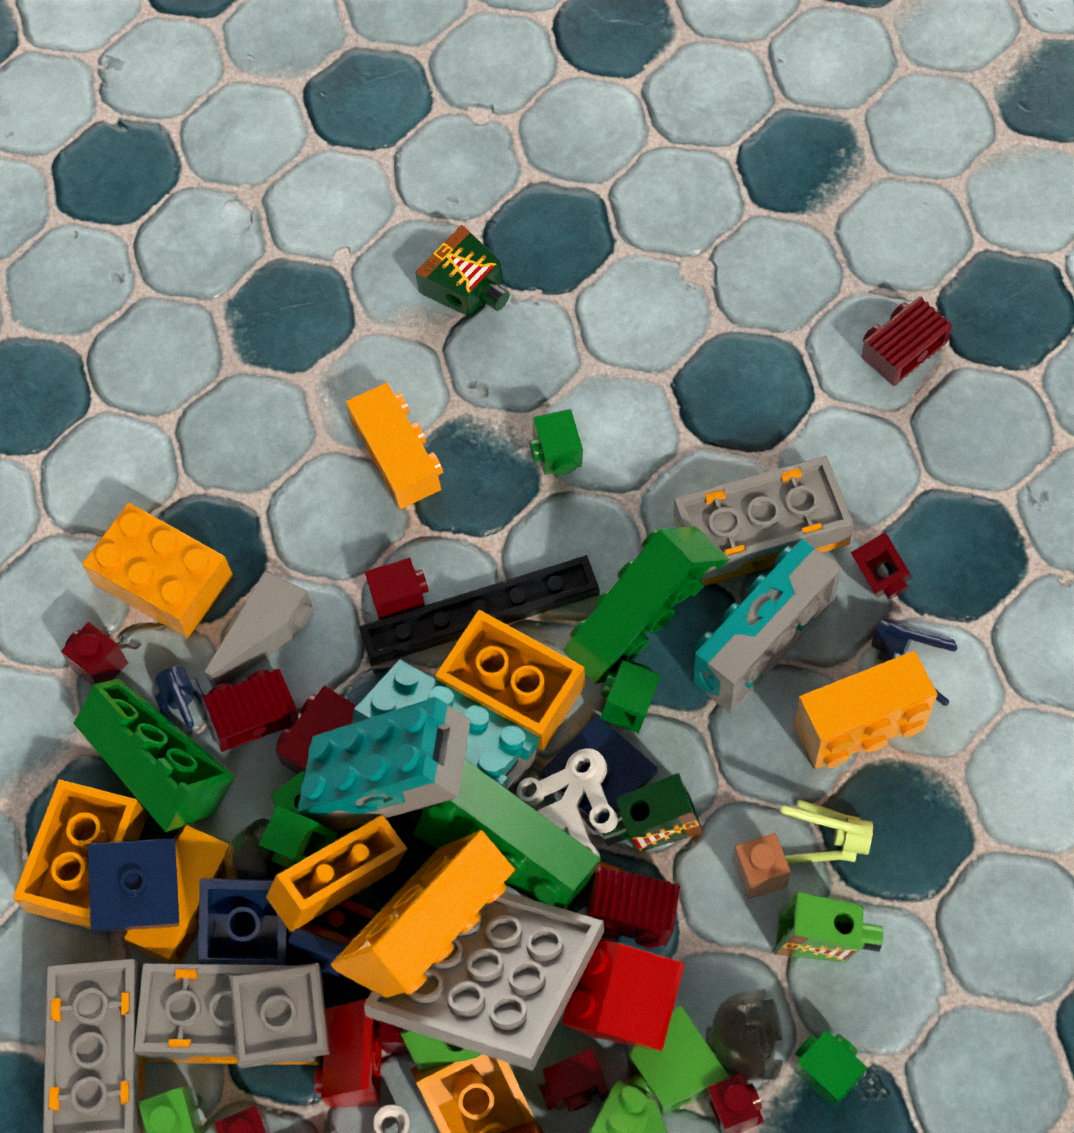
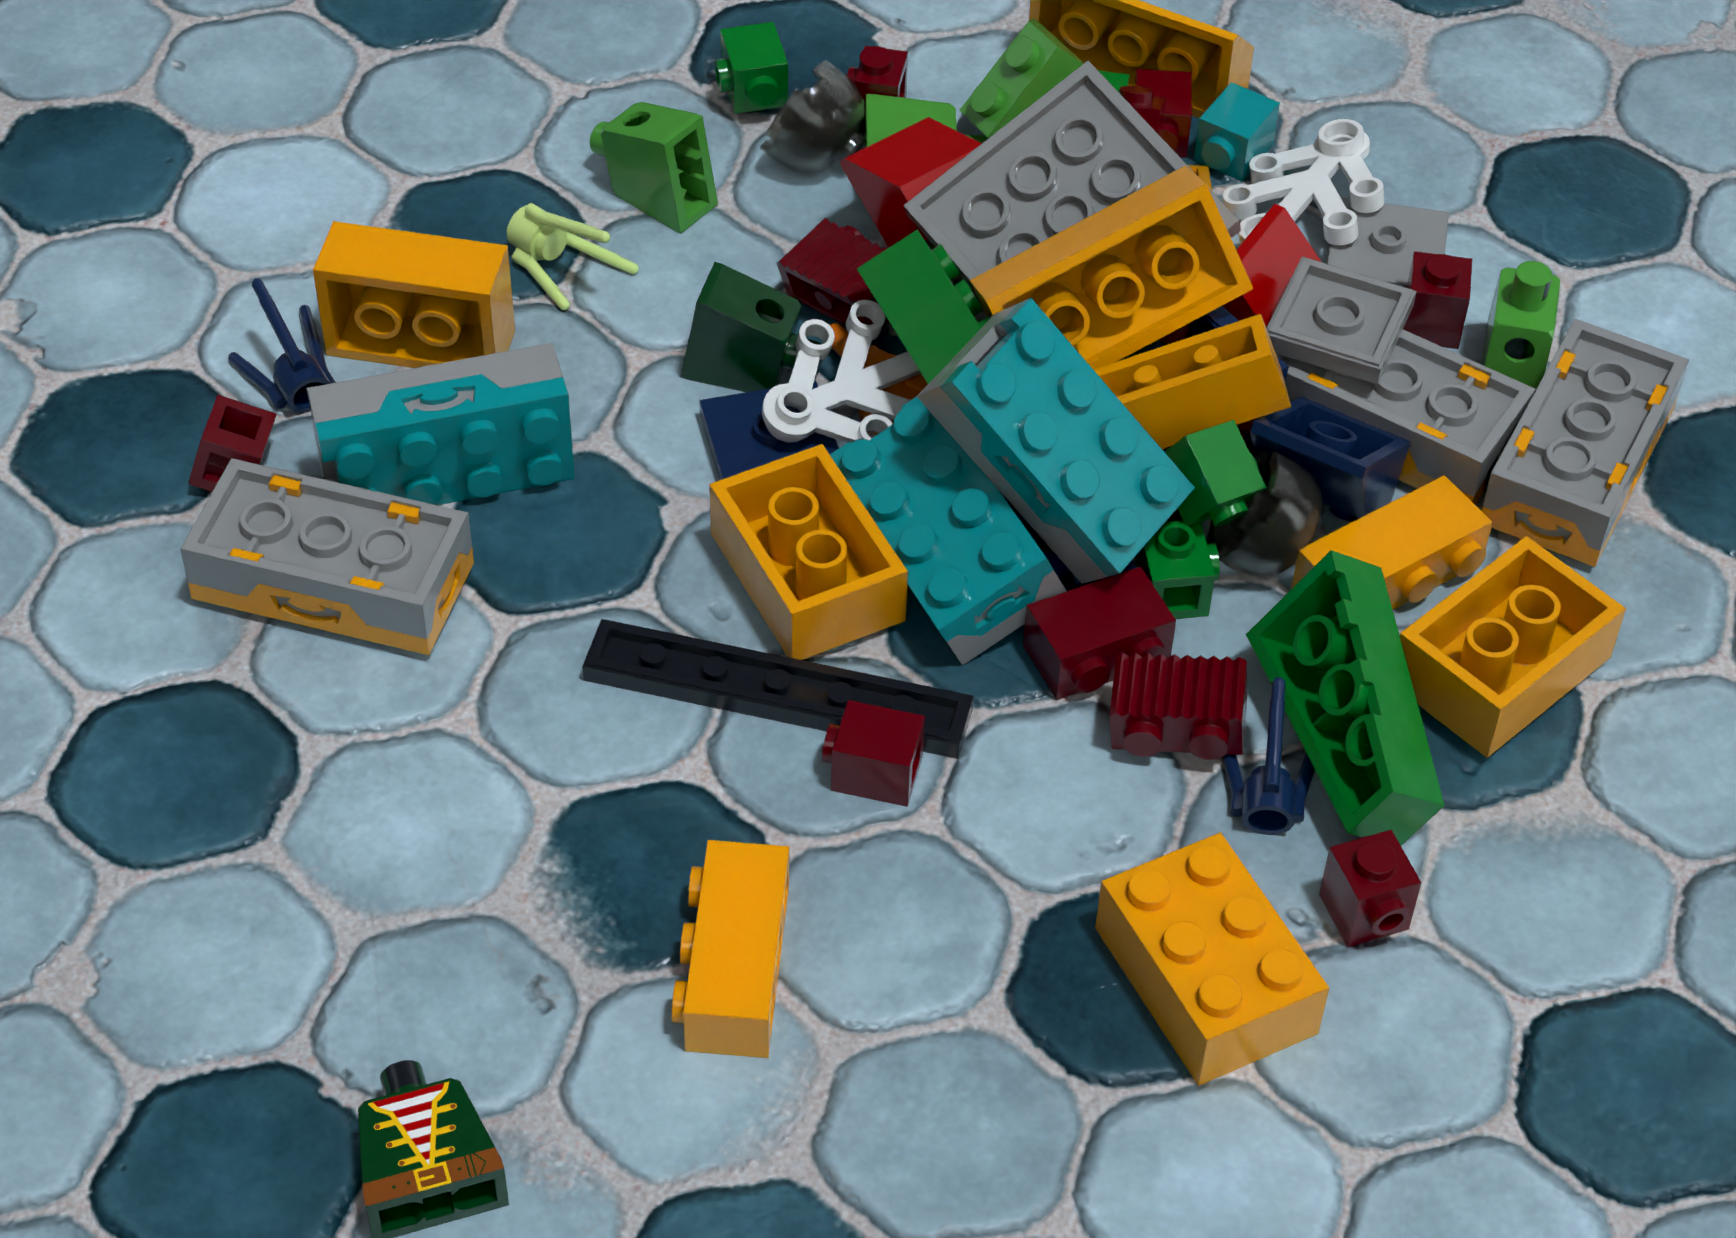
camera: 155 degrees left, 15 degrees down
dark blue plate [88,838,179,933] -> none
light grey slope [205,571,313,688] -> none
green brick [529,409,583,475] -> none
green wedge [563,526,730,684] -> none
green brick [600,660,661,734] -> none
nougat brick [733,832,791,899] -> none

